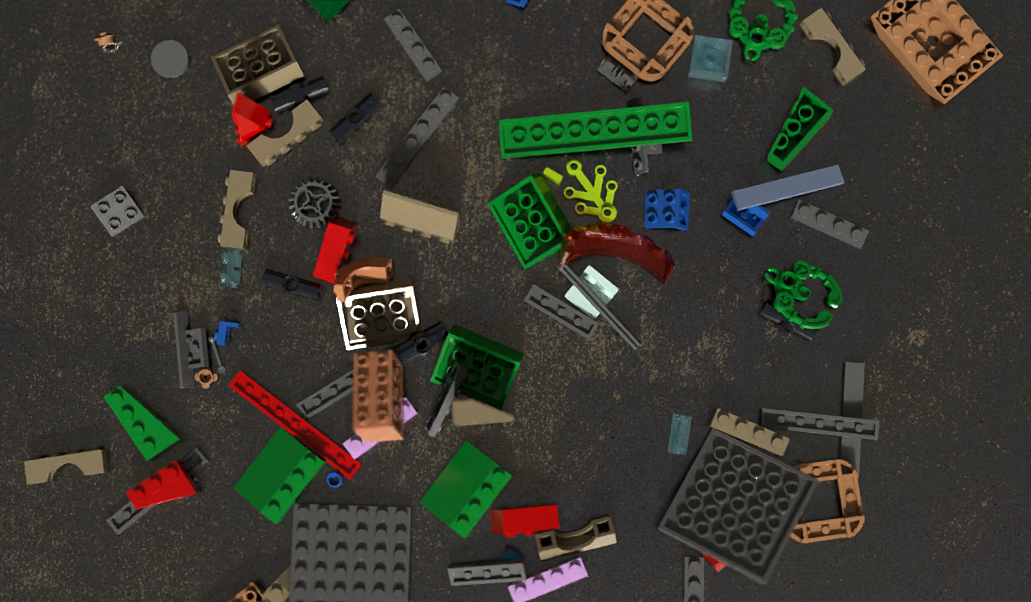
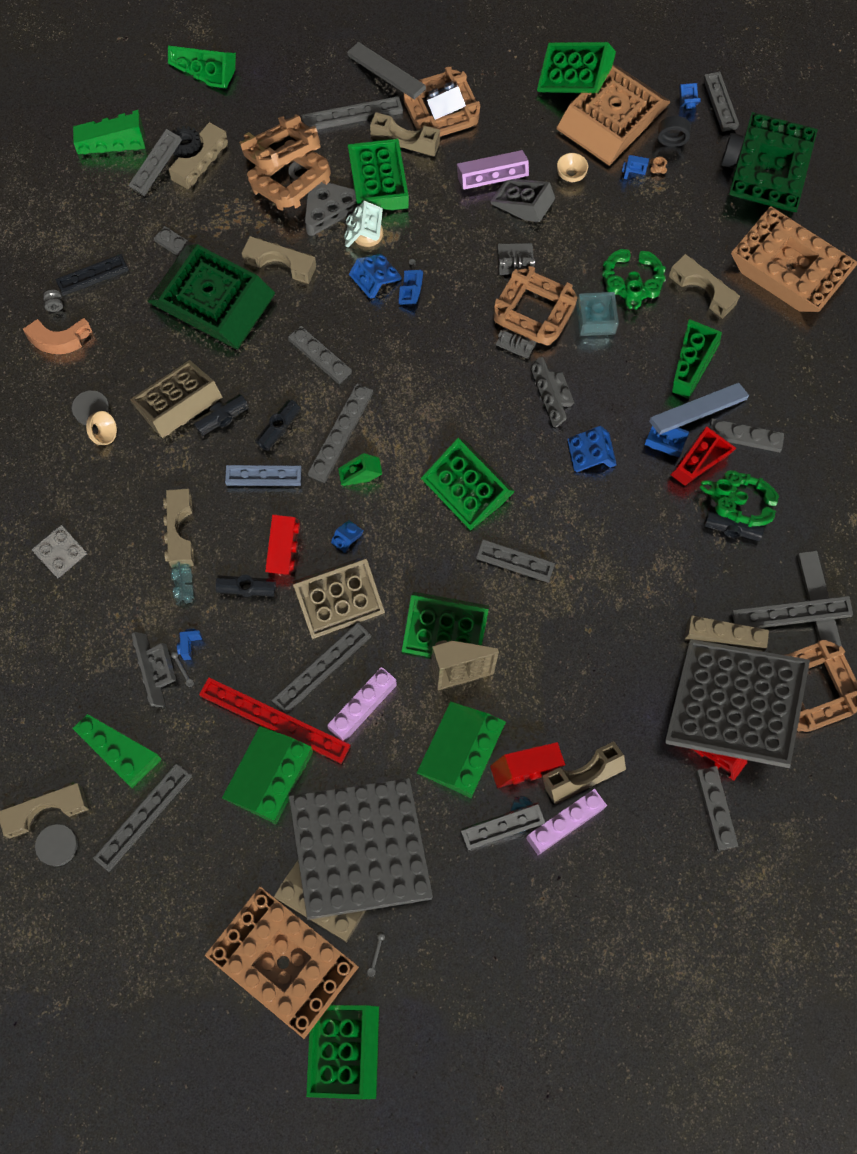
camera: 15 degrees left, 15 degrees down
medium nougat plate [94,31,115,46] -> none
red wedge [126,460,200,509] -> none
medium nougat plate [195,366,218,389] -> none
red wedge [232,93,274,146] -> none
dark tan arch [247,99,323,167] -> none
dark grey gear [288,177,340,228] -> none
blue hinge [327,471,344,488] -> none
nougat arch [334,257,394,302] -> none
nougat brick [353,350,404,442] -> none
dark tan slope [380,190,461,244] -> none
black piece [390,321,448,362] -> none
dark grey plate [424,360,467,438] -> none
green plate [499,102,692,159] -> none
lime tile [543,167,563,185] -> none
dark grey axle [558,261,642,350] -> none
clear red windscreen [559,222,675,283] -> none
lime plant [564,159,618,223] -> none
light aqua bracket [565,265,619,320] -> none
clear light blue hinge [667,414,692,455] -> none
none -> dark grey tile [35,824,78,867]
none -> tan piece [86,411,117,445]
none -> sand blue plate [225,465,301,486]
none -> blue bracket [331,520,364,553]
none -> green slope [338,453,382,486]
none -> red wedge [670,427,737,486]

